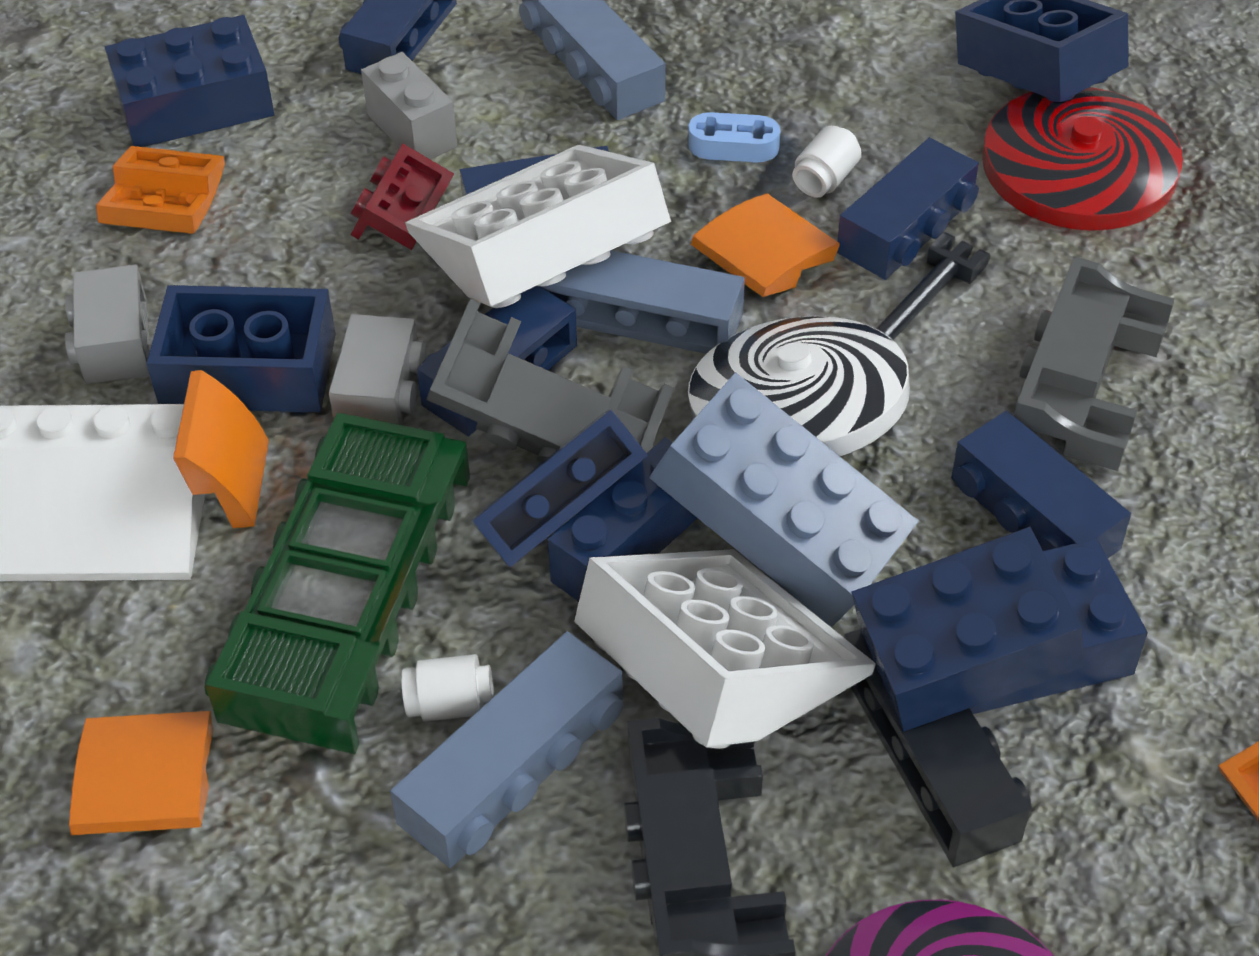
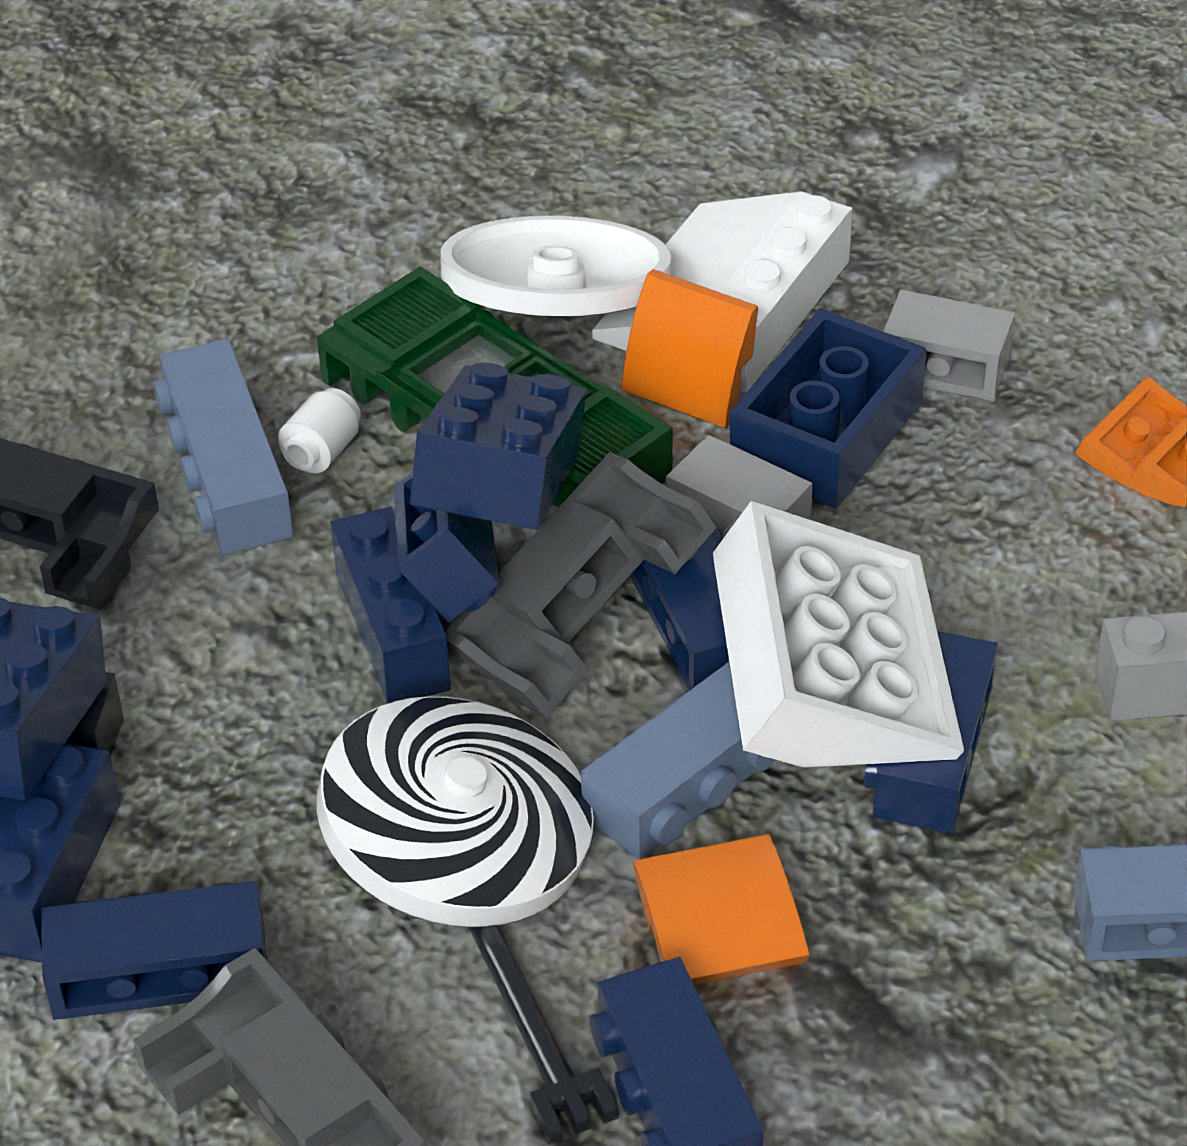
camera: 120 degrees right, 5 degrees down
orange slope [69,711,214,835] -> none
dark red bracket [350,143,454,250] -> none
white slope [574,549,876,749] -> none
brick [649,372,919,628] -> none
light blue beam [688,112,780,162] -> none
white brick [792,125,861,197] -> none
none -> dark blue brick [410,363,587,530]
none -> white dish [441,216,671,316]

